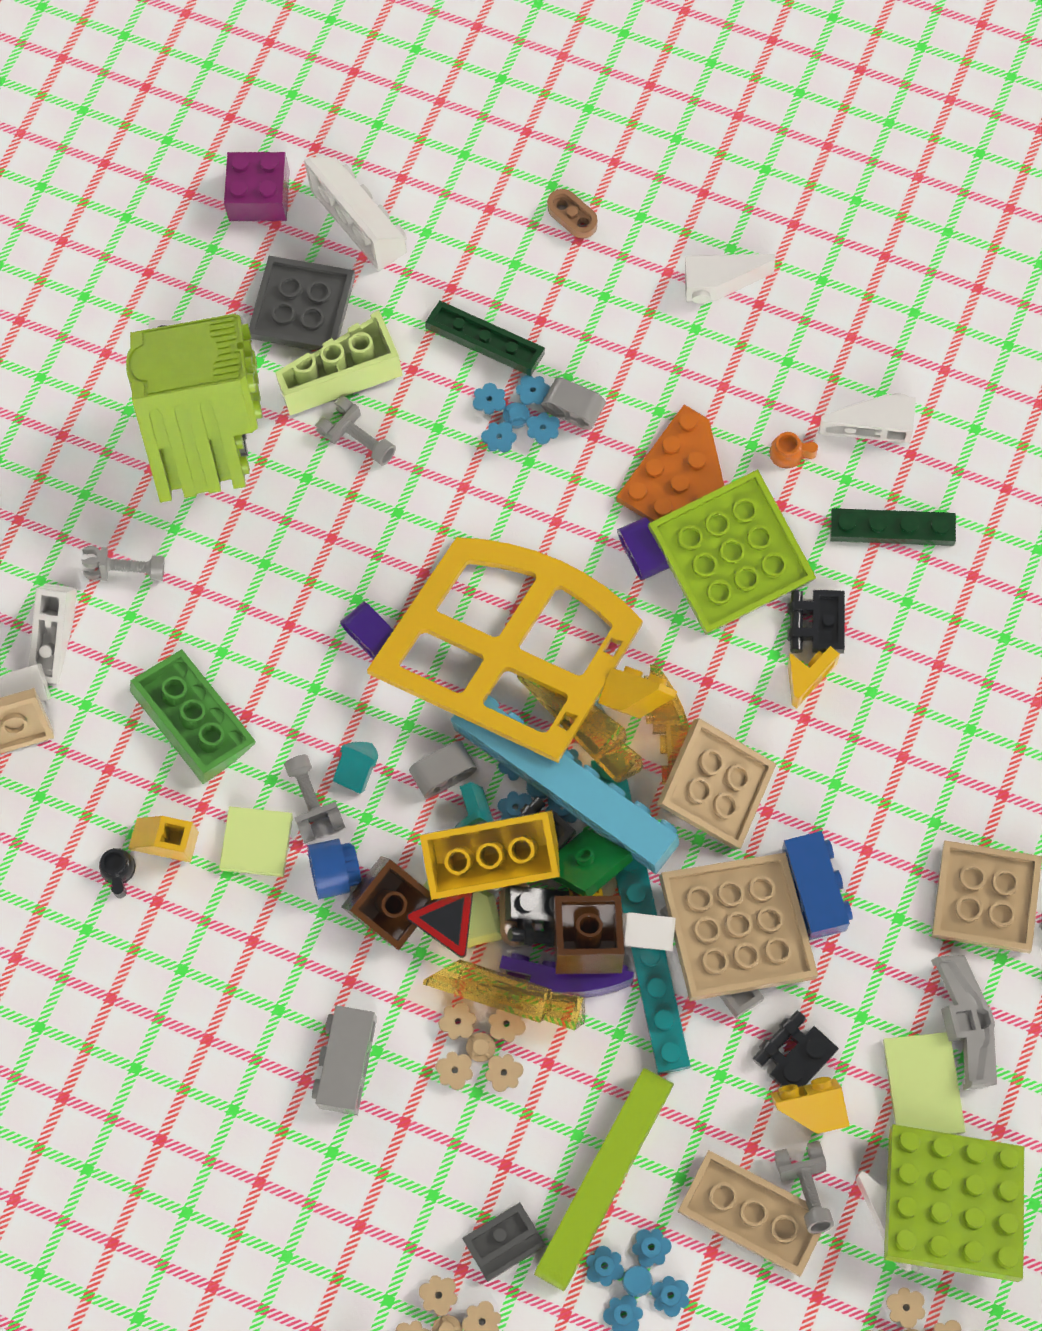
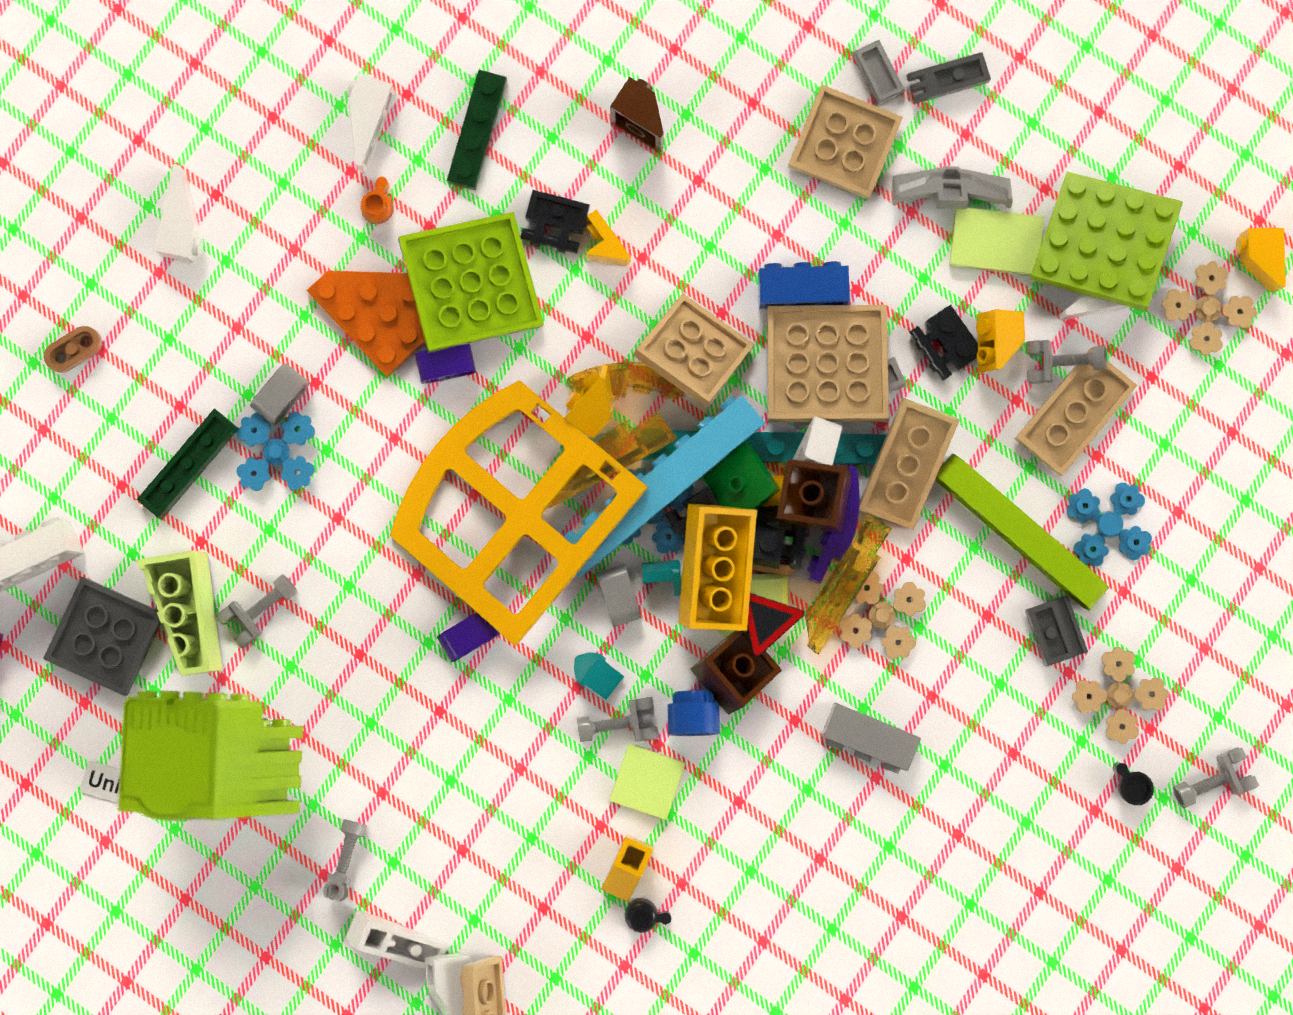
camera: 85 degrees left, 15 degrees up
bright green slope [130,649,256,784] -> none
none -> reddish brown slope [610,77,664,153]
none -> tan plate [859,397,960,530]

